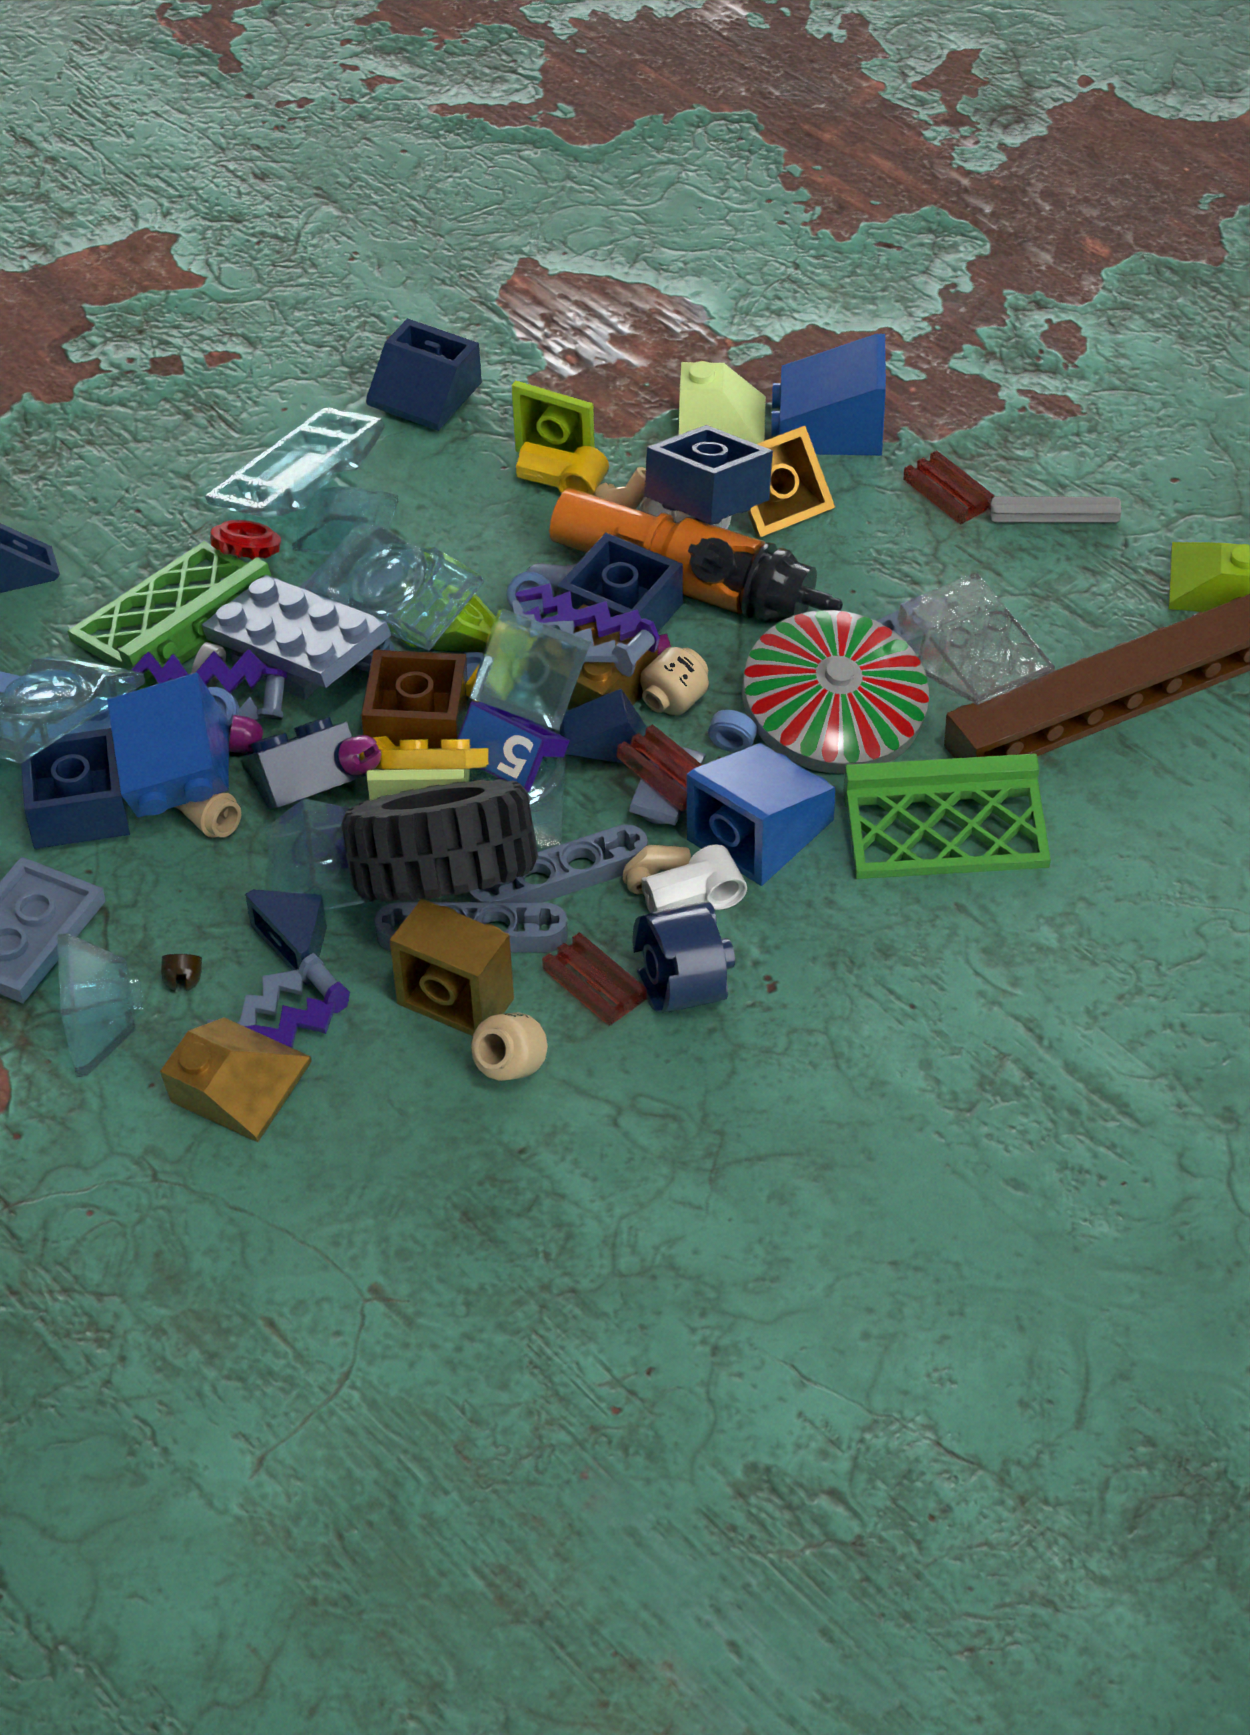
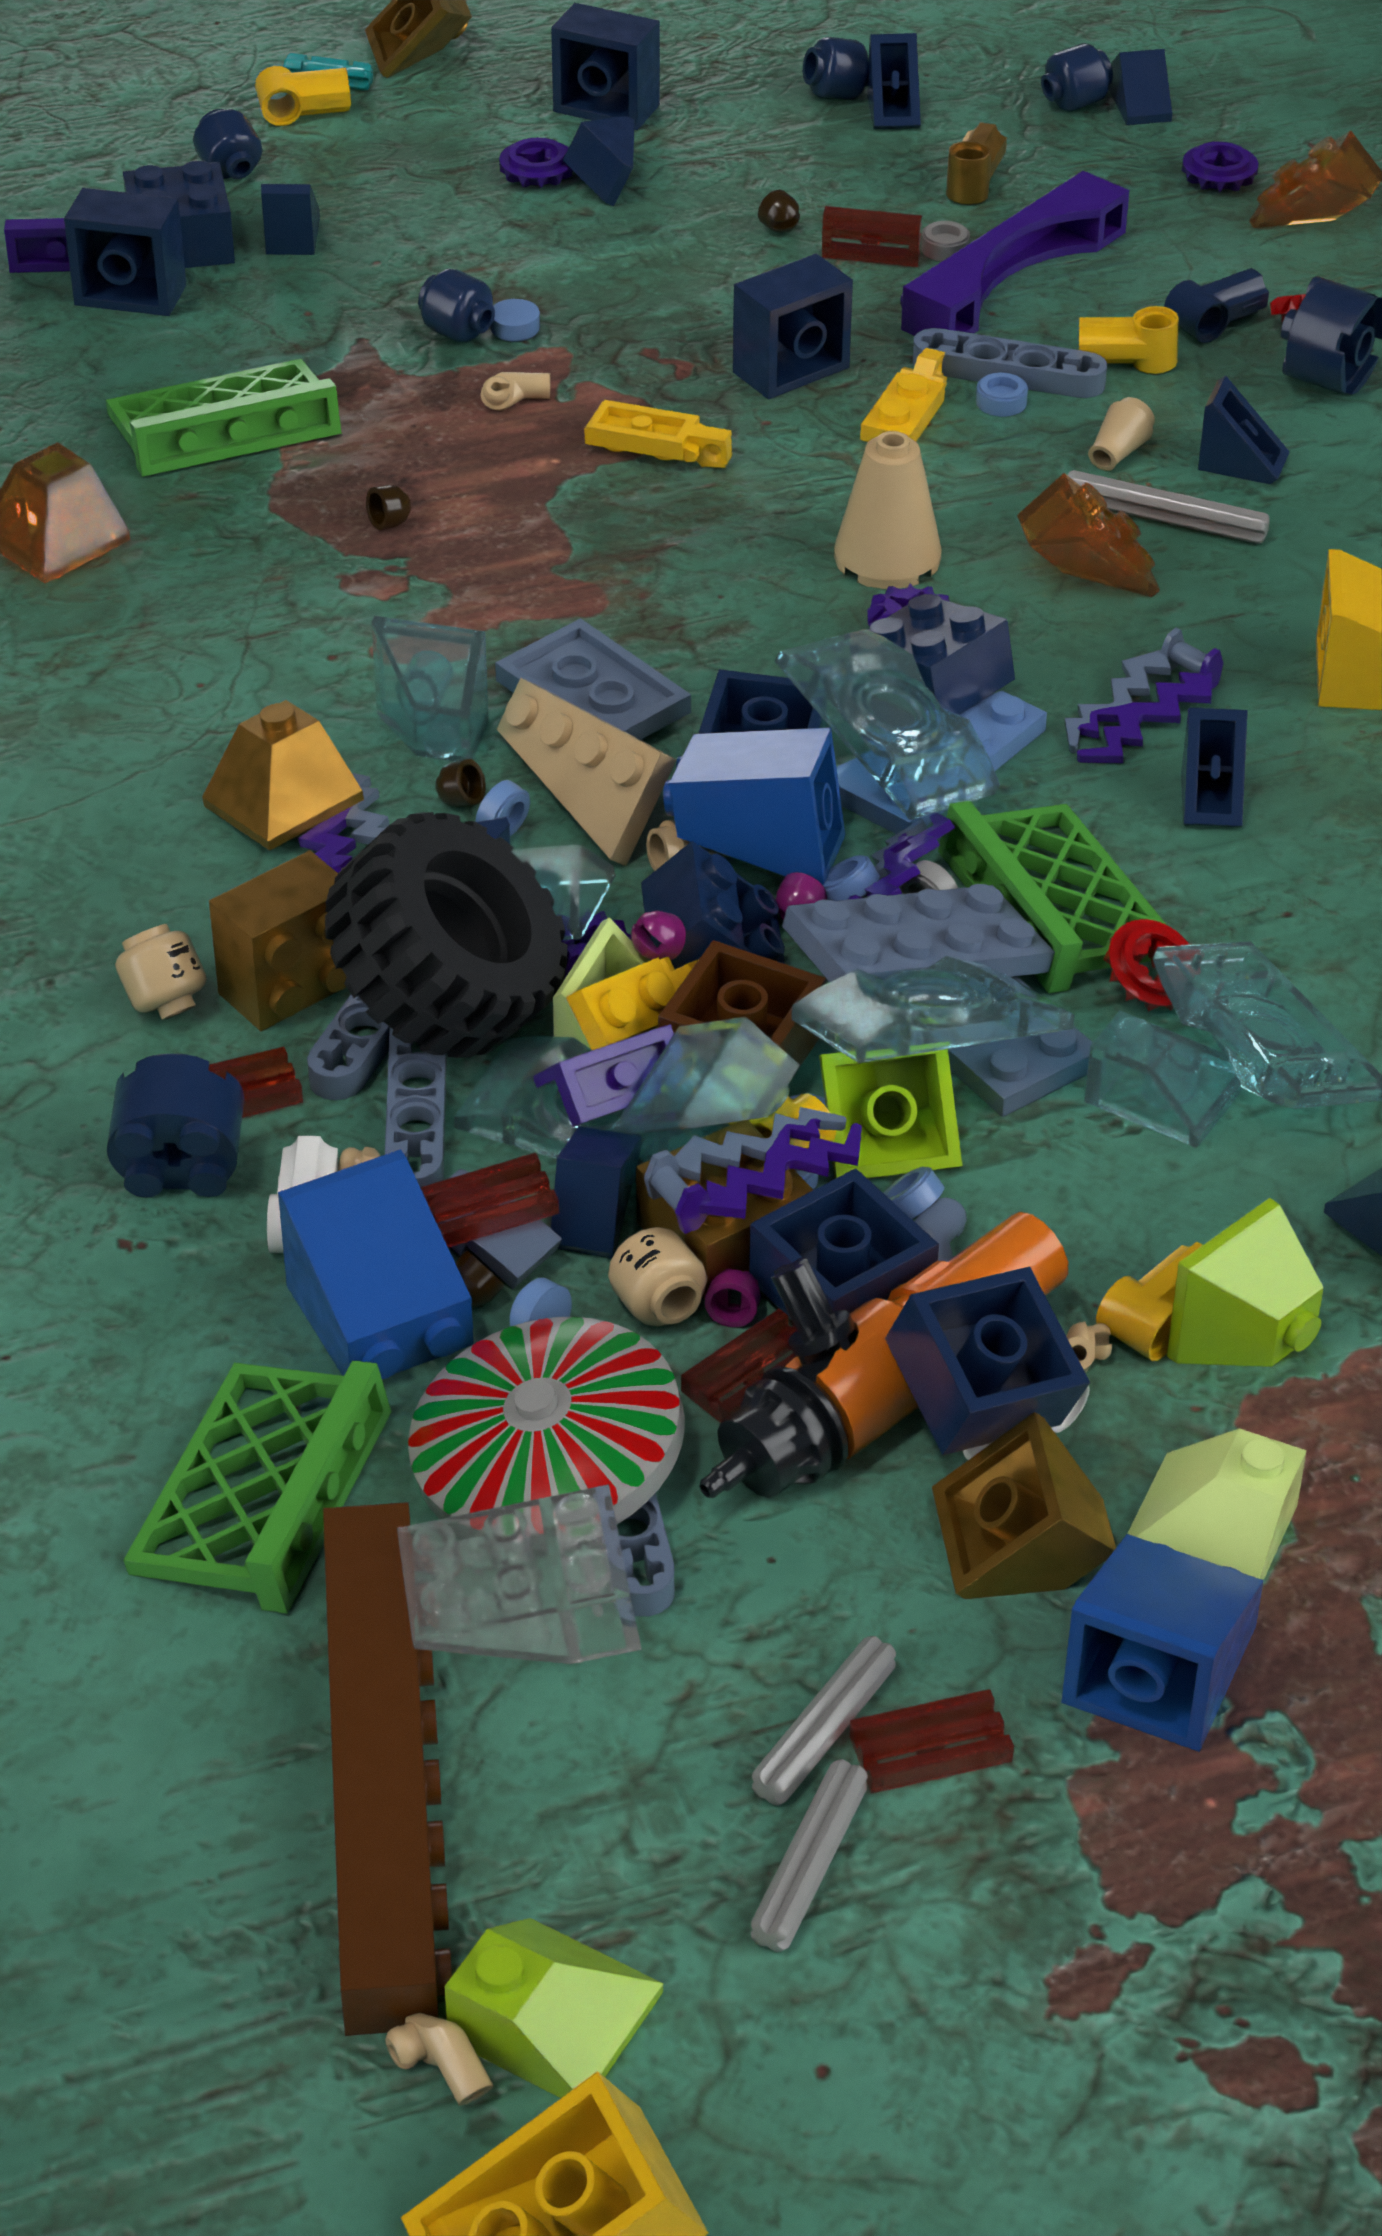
camera: 110 degrees right, 5 degrees down
none -> medium blue tile [476,780,530,836]
none -> tan wing [497,678,677,866]
none -> clear red tile [681,1308,797,1423]
none -> light grey axle [752,1636,896,1806]

